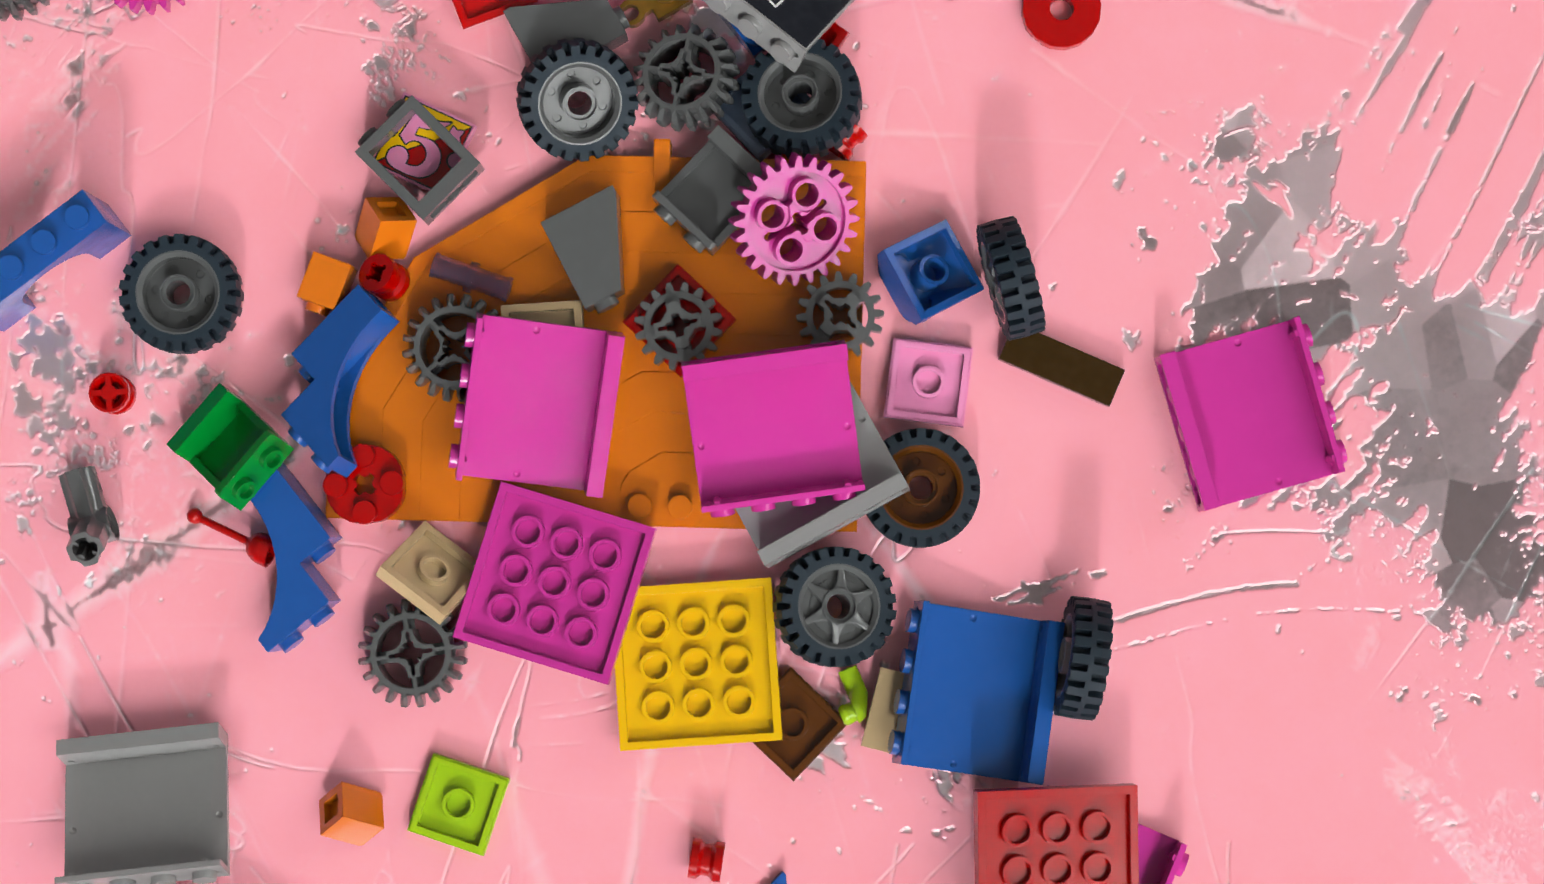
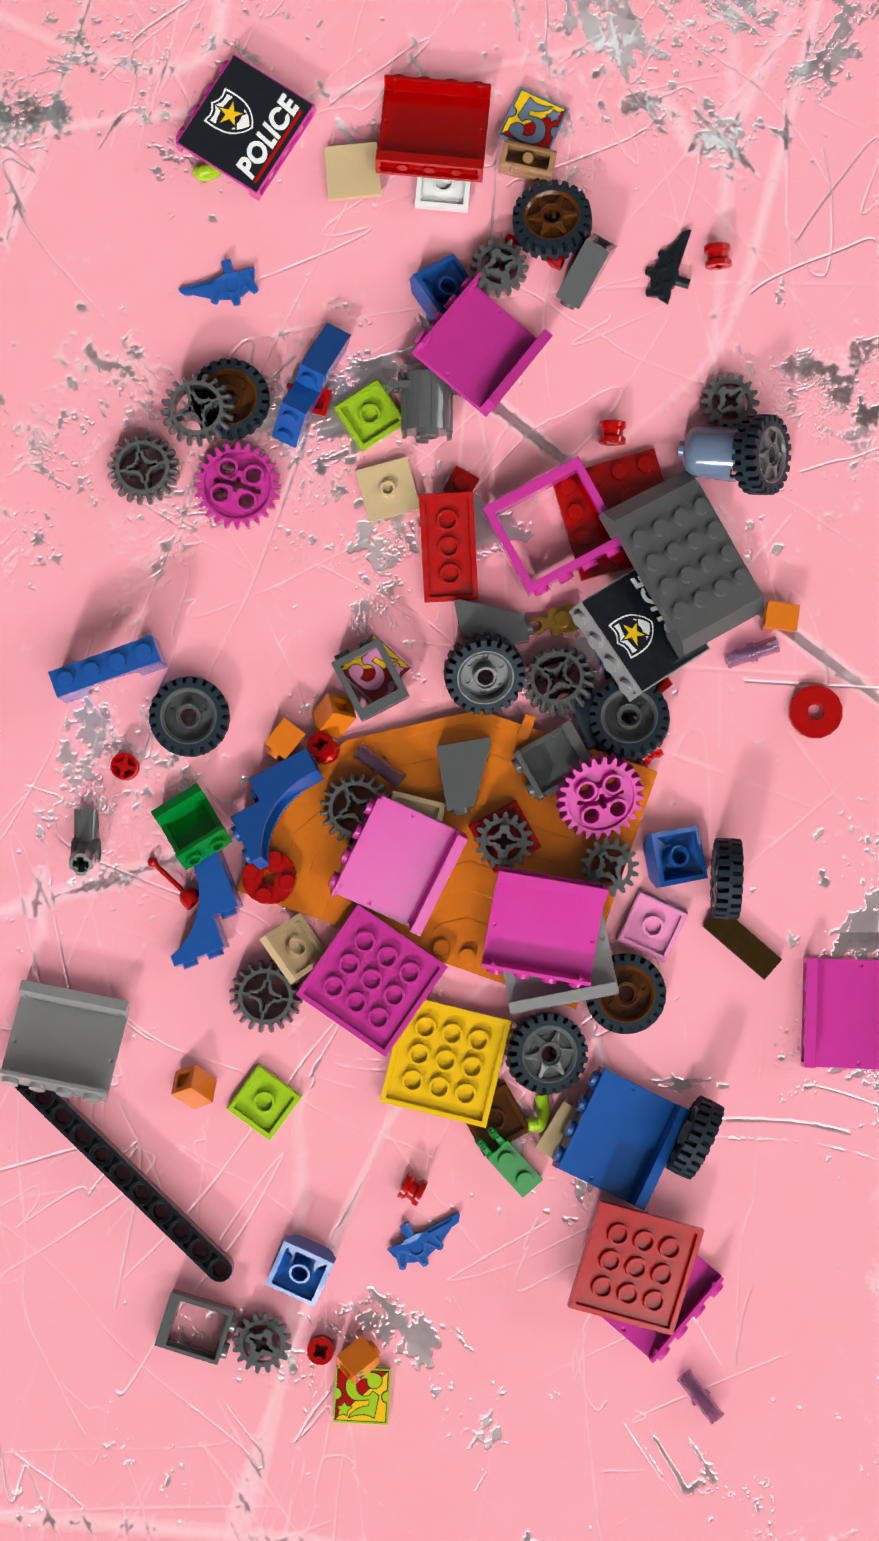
camera: 15 degrees right, 0 degrees up
none -> green hinge [474,1125,543,1198]

